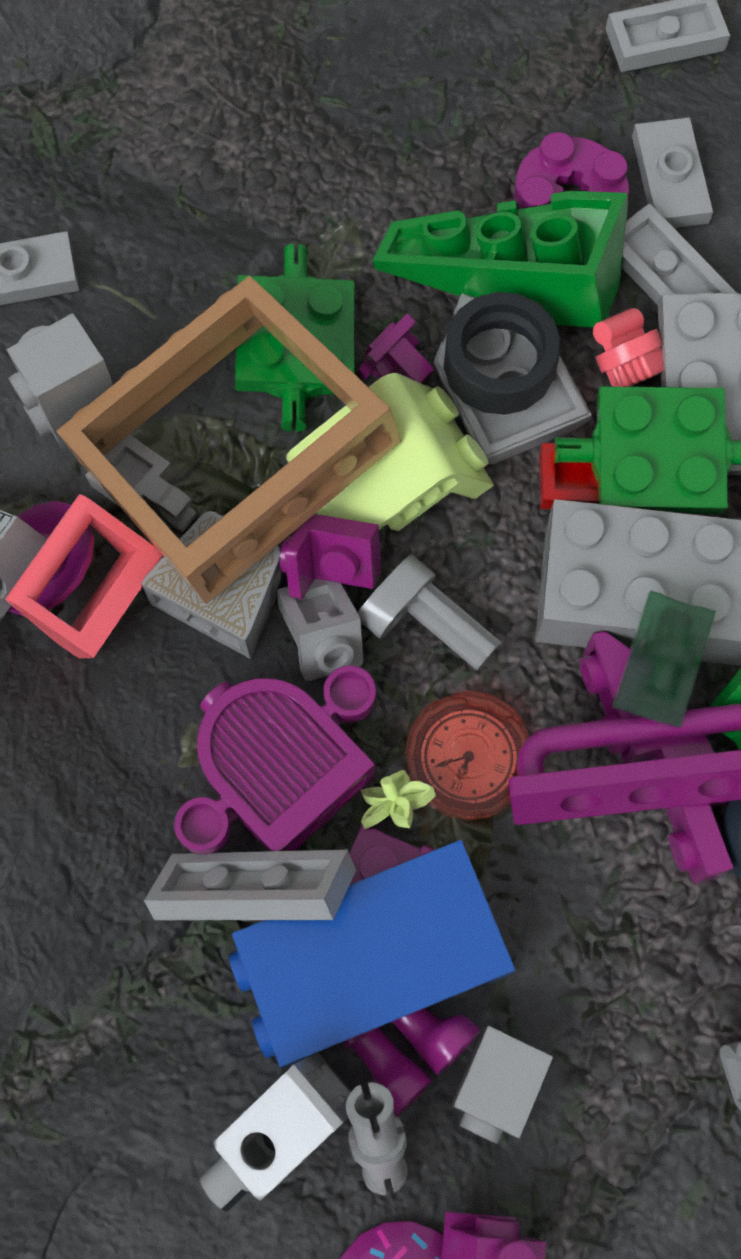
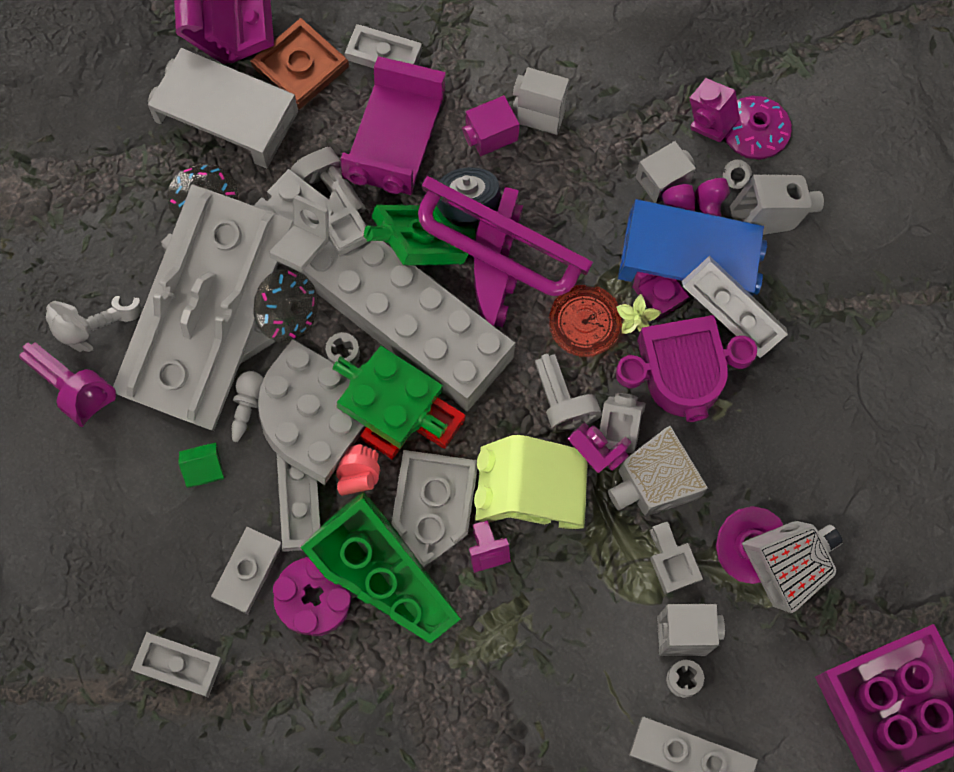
camera: 150 degrees left, 0 degrees up
coral tile [5,494,163,659] -> none
medium nougat window [56,275,401,604] -> none
green plate [235,244,354,432] -> none
black tyre [444,292,561,415] -> none
clear green hips [612,590,716,729] -> none

